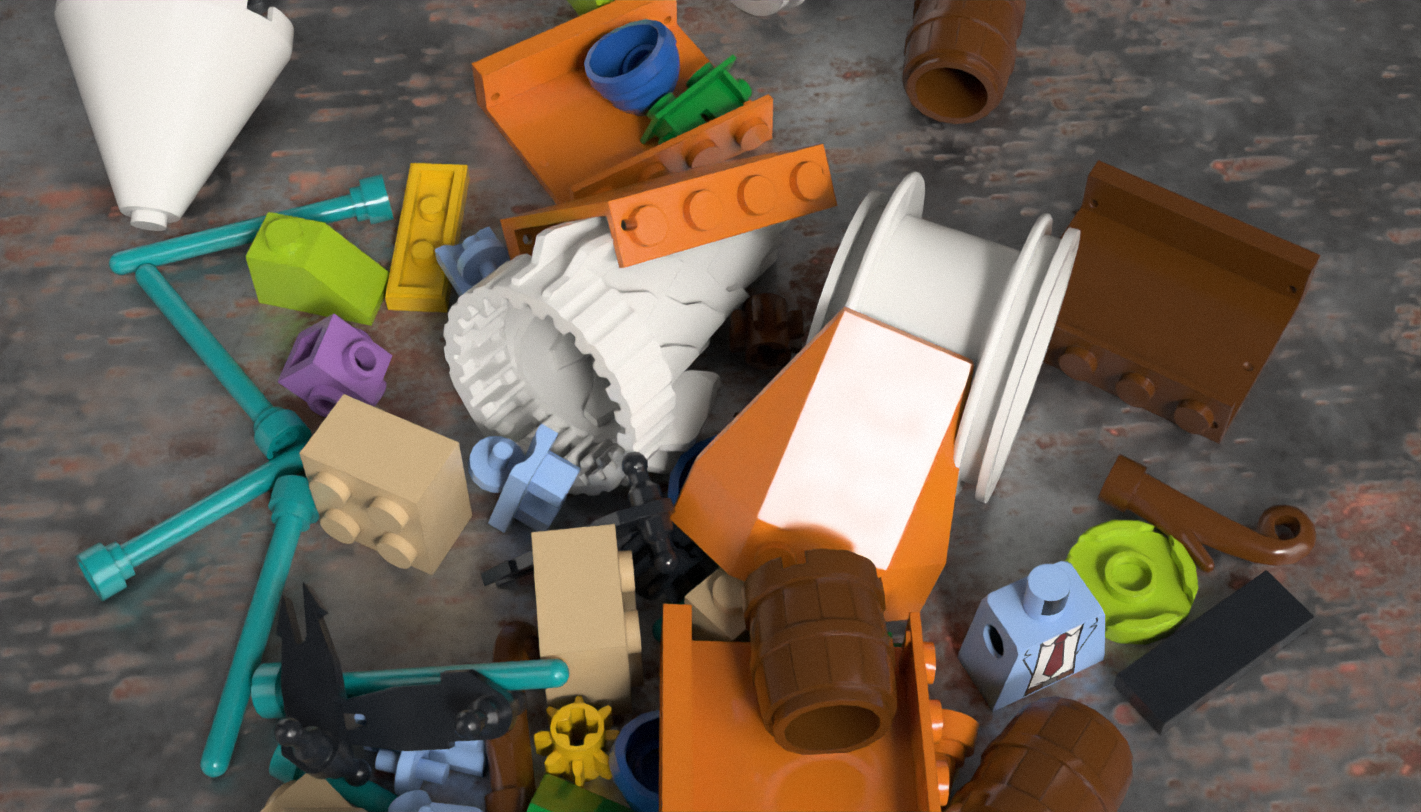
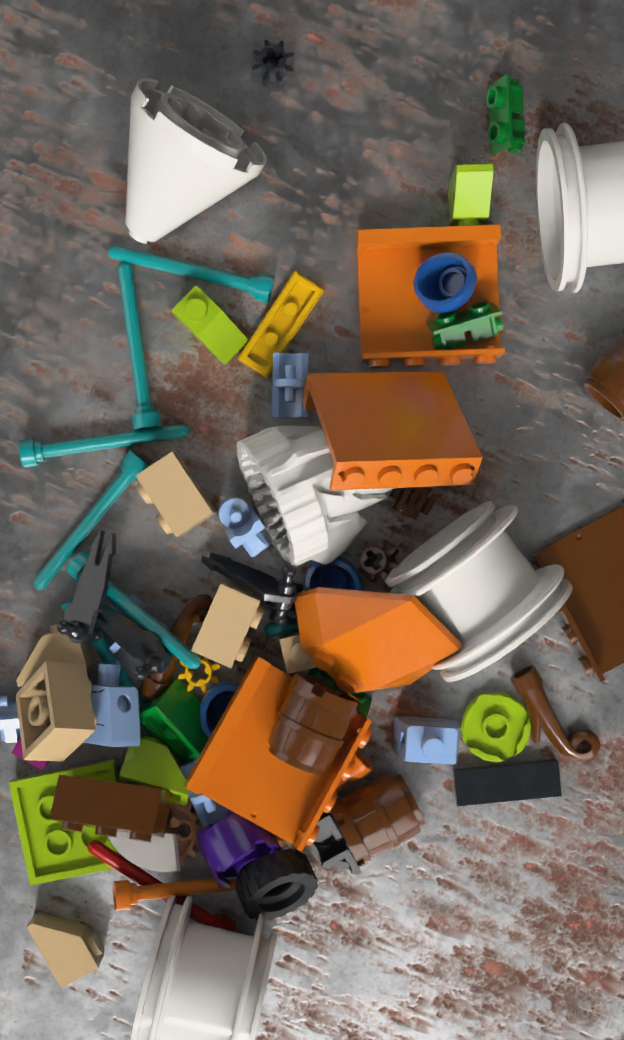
camera: 30 degrees right, 35 degrees up
medium lavender brick [278,314,393,417] -> none

